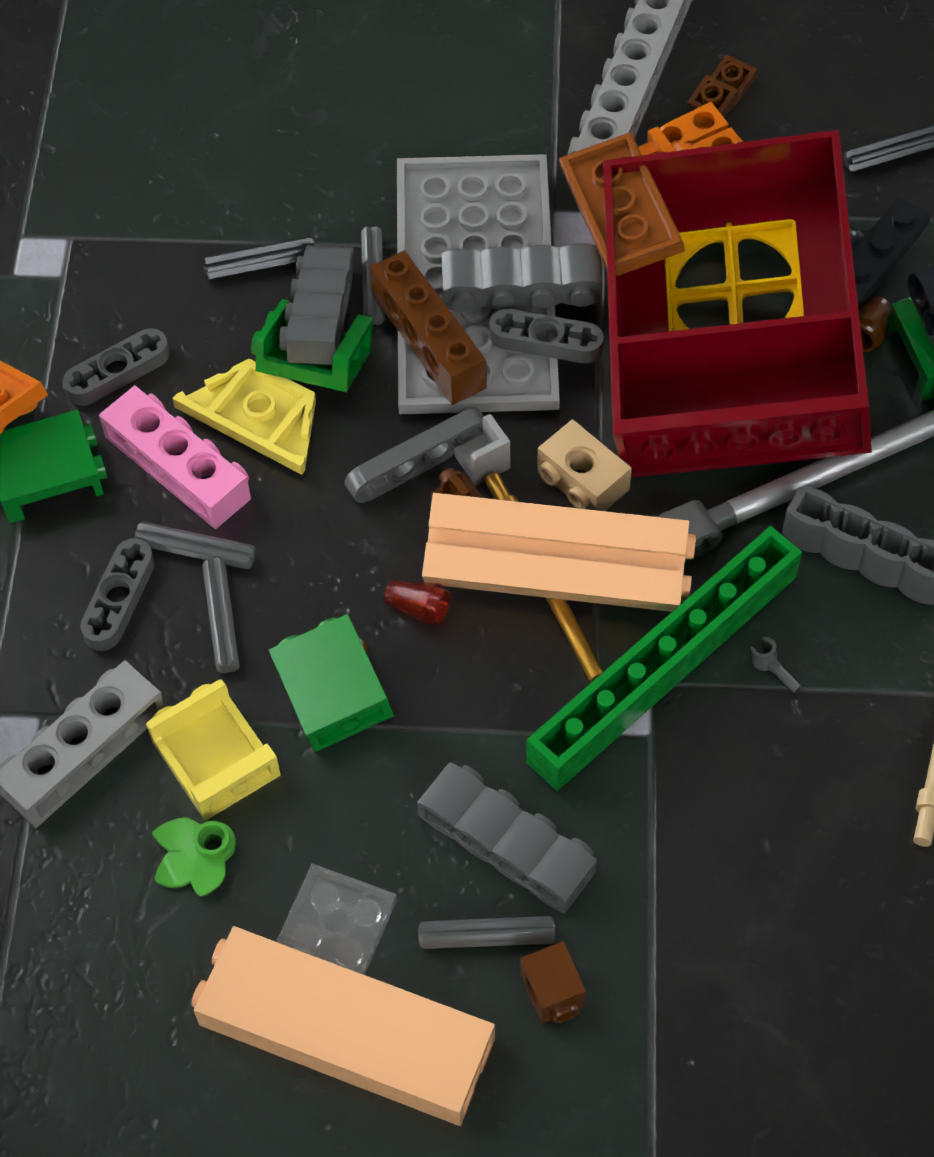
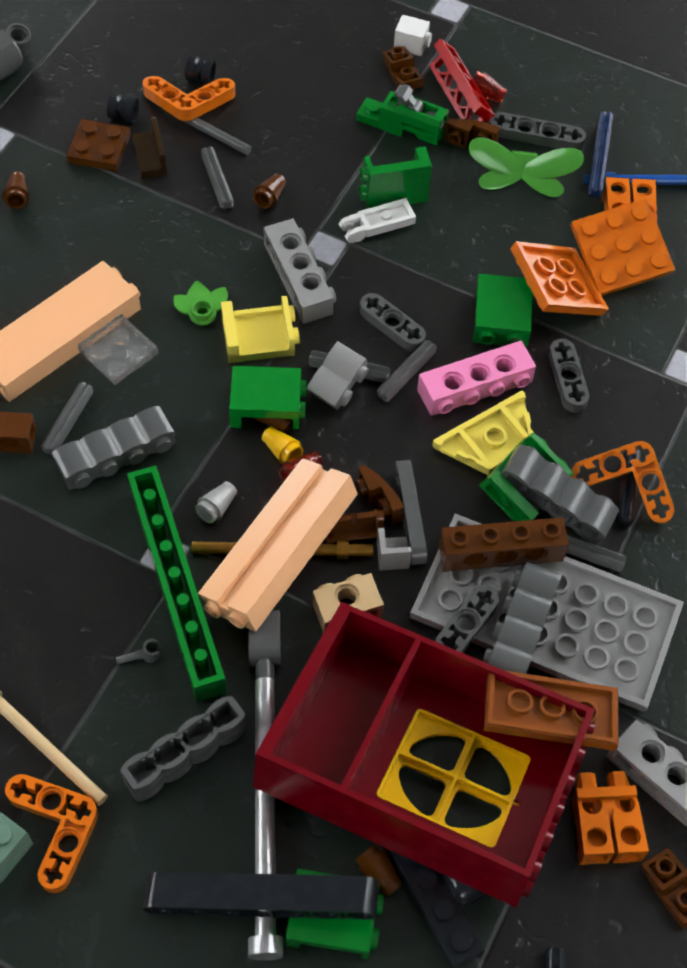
camera: 110 degrees right, 0 degrees up
none -> light grey cone [195,481,237,523]
none -> yellow cone [262,427,304,466]
none -> light grey brick [307,341,369,410]
none -> reddish brown slope [355,465,404,525]
none -> orange beam [572,441,674,524]

